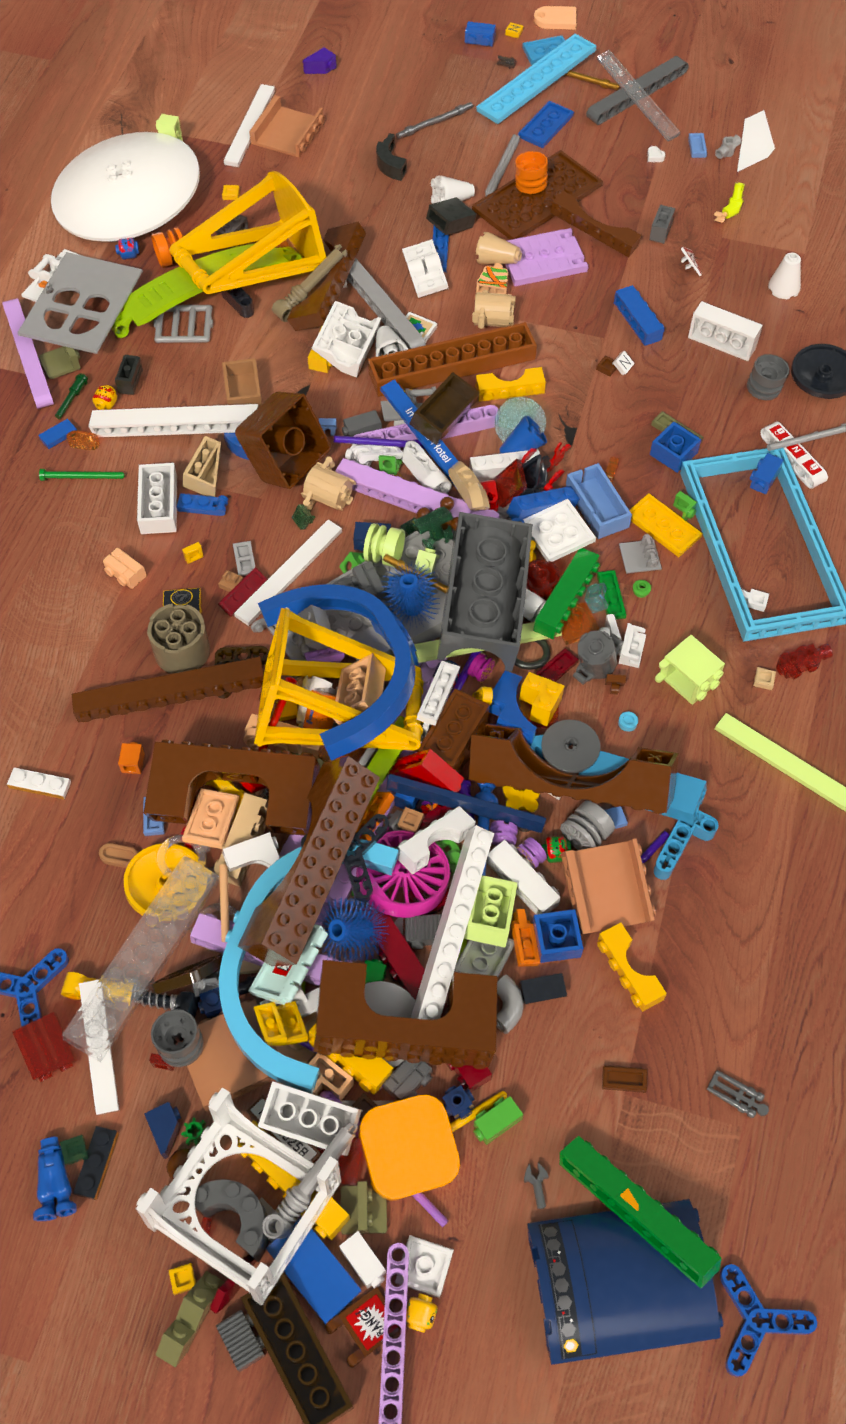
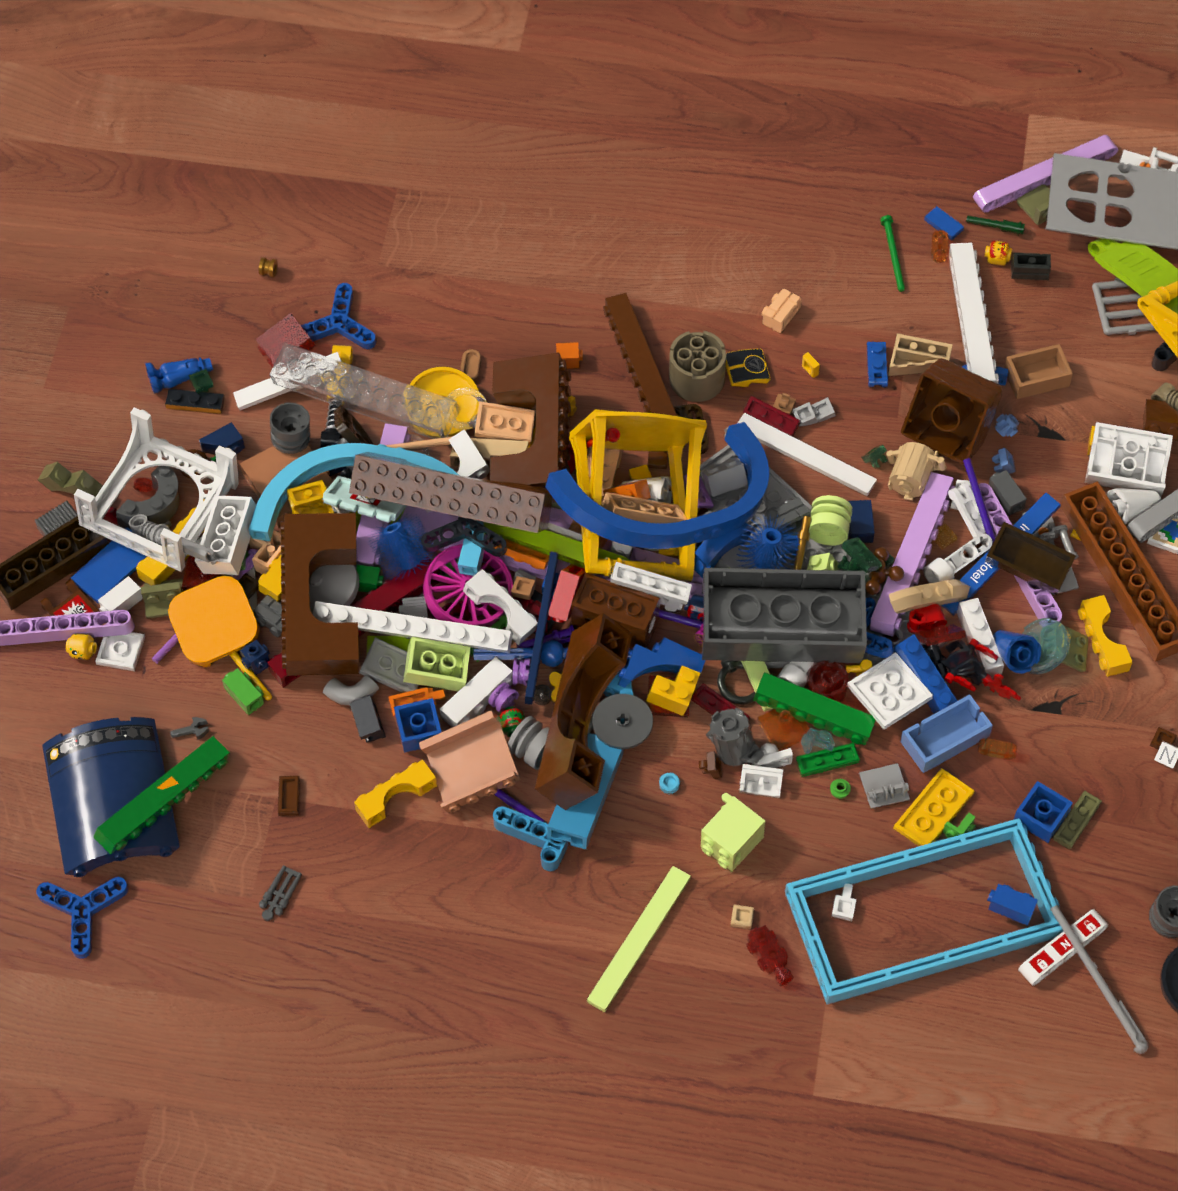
camera: 85 degrees right, 0 degrees up
white plate [7,768,71,799] -> none
white brick [137,463,177,534] -> none
yellow tile [168,1263,196,1295] -> none
bright green bracket [378,455,402,475] -> none
yellow beam [472,687,493,705] -> none

